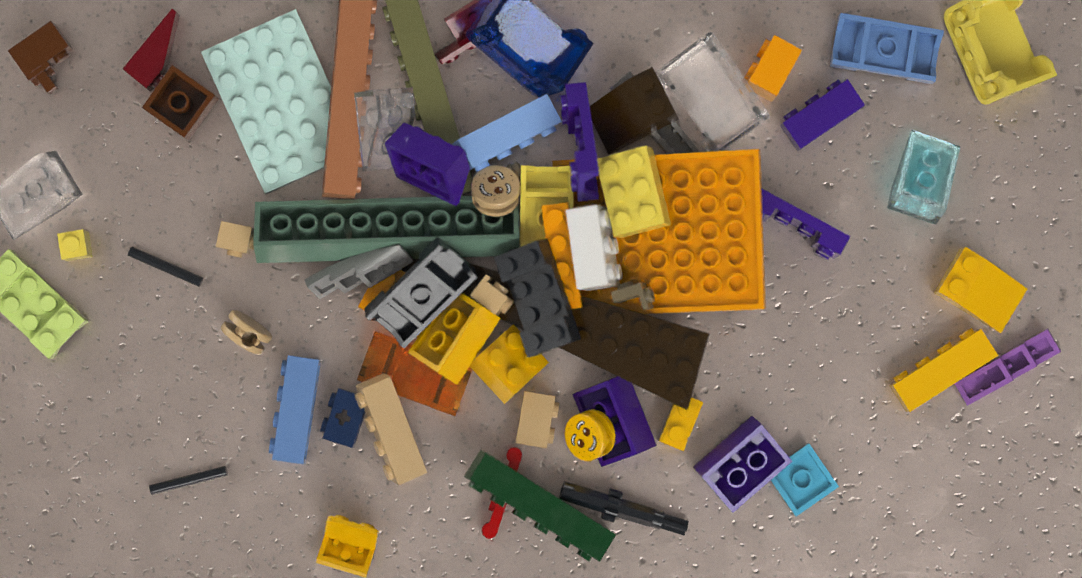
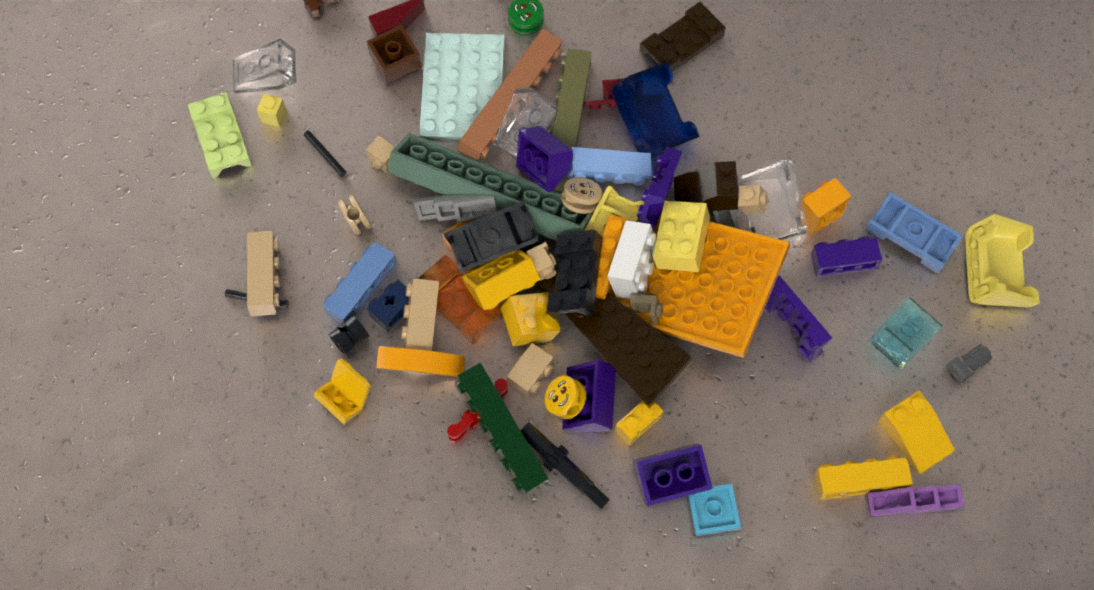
camera: 30 degrees right, 20 degrees down
none -> tan brick [247,231,280,316]
none -> black wheel [328,315,370,356]
none -> light orange slope [376,346,465,377]
none -> tan brick [738,185,768,214]
none -> dark grey piece [946,344,993,384]

